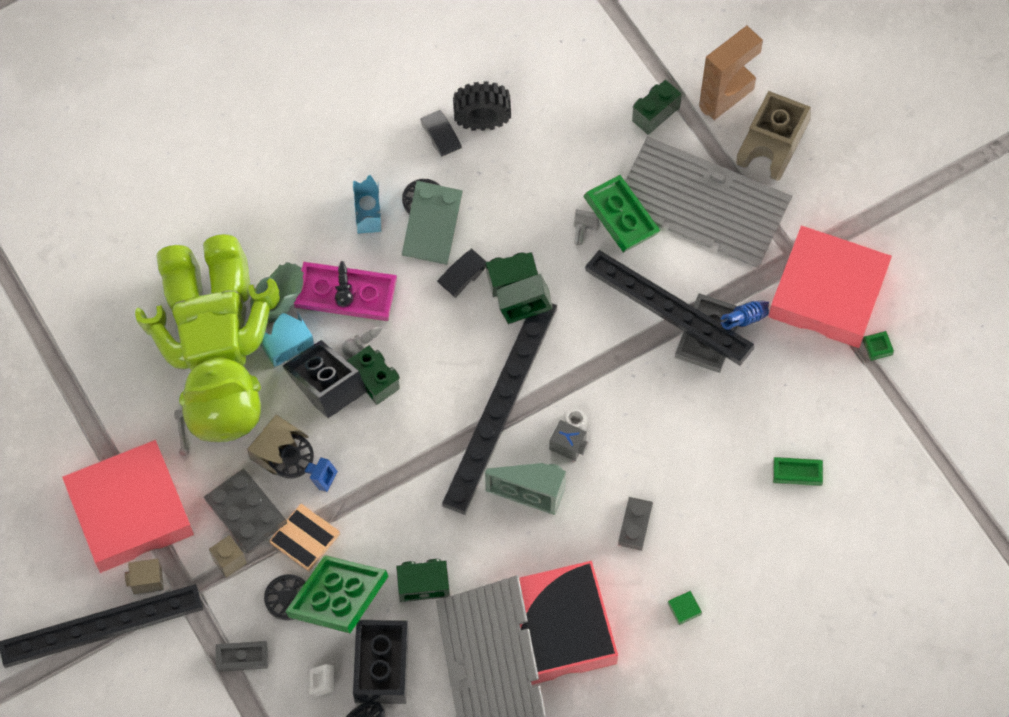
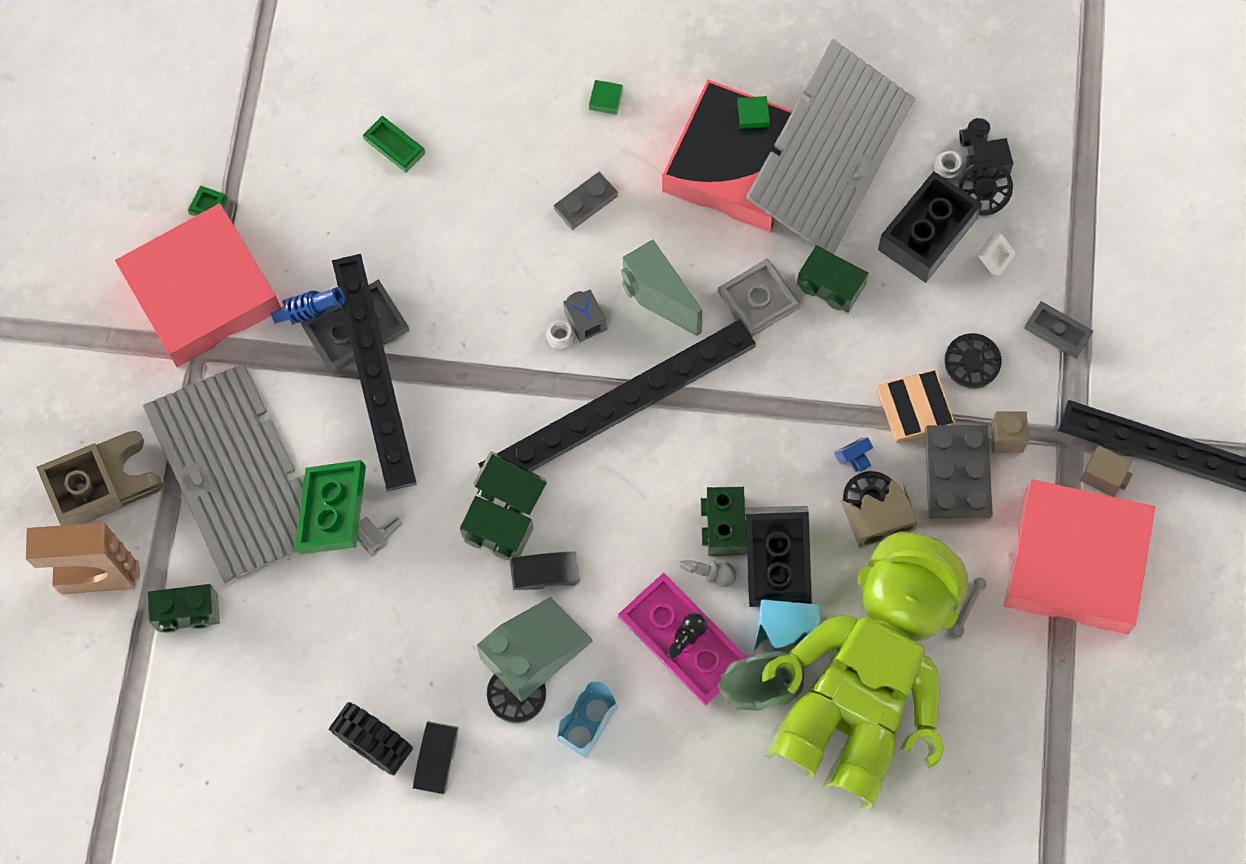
camera: 140 degrees left, 5 degrees up
green plate [286,555,389,634] -> none
none -> light grey tile [718,258,801,337]
none -> green tile [737,96,770,129]

